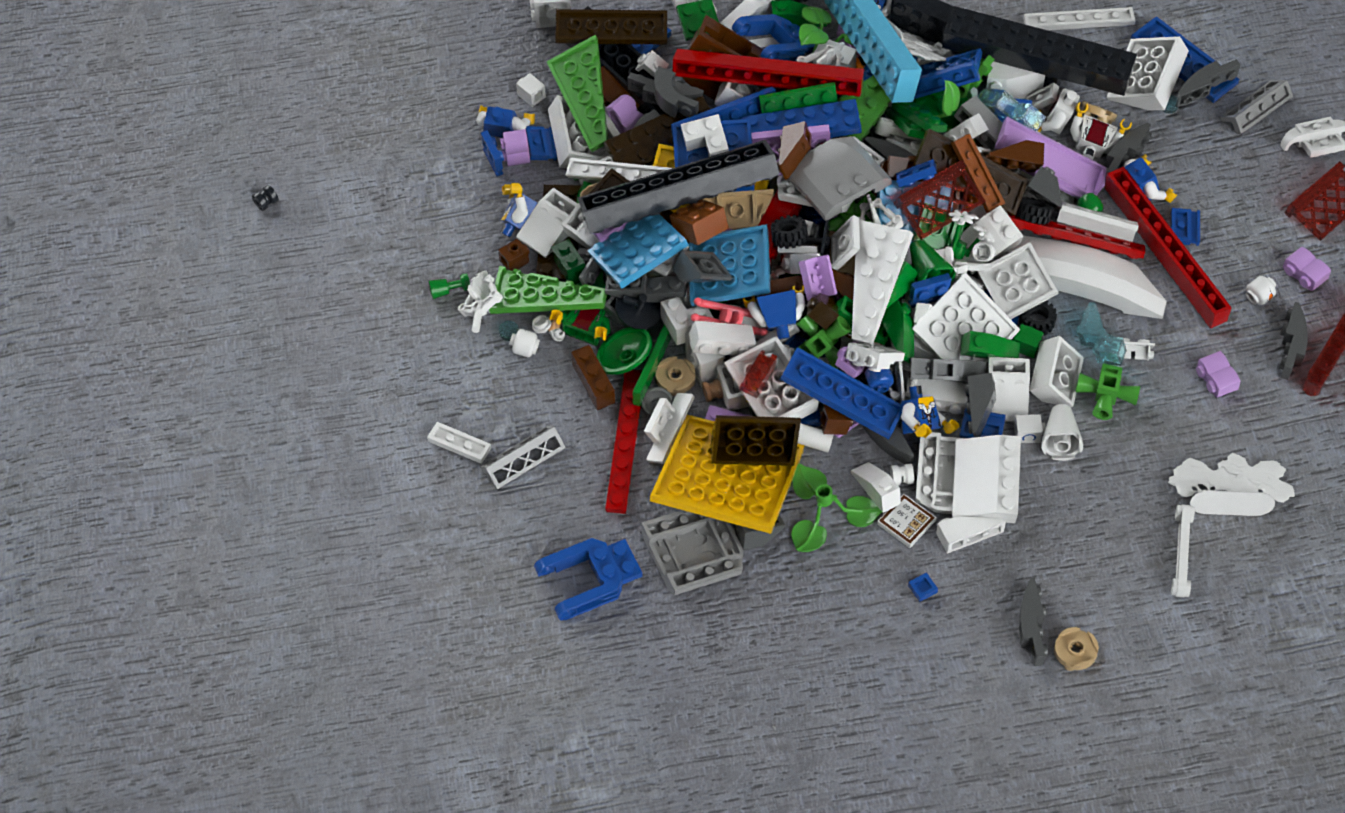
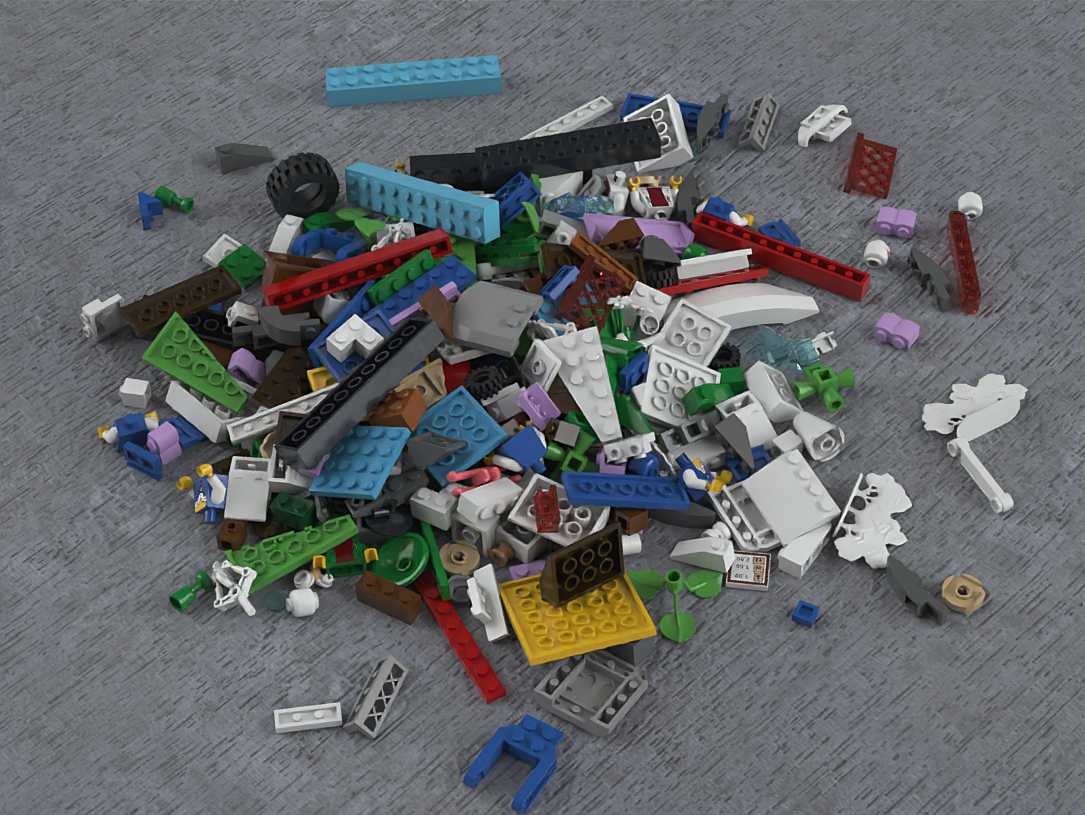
camera: 35 degrees left, 10 degrees down
none -> white plant [832,473,912,569]

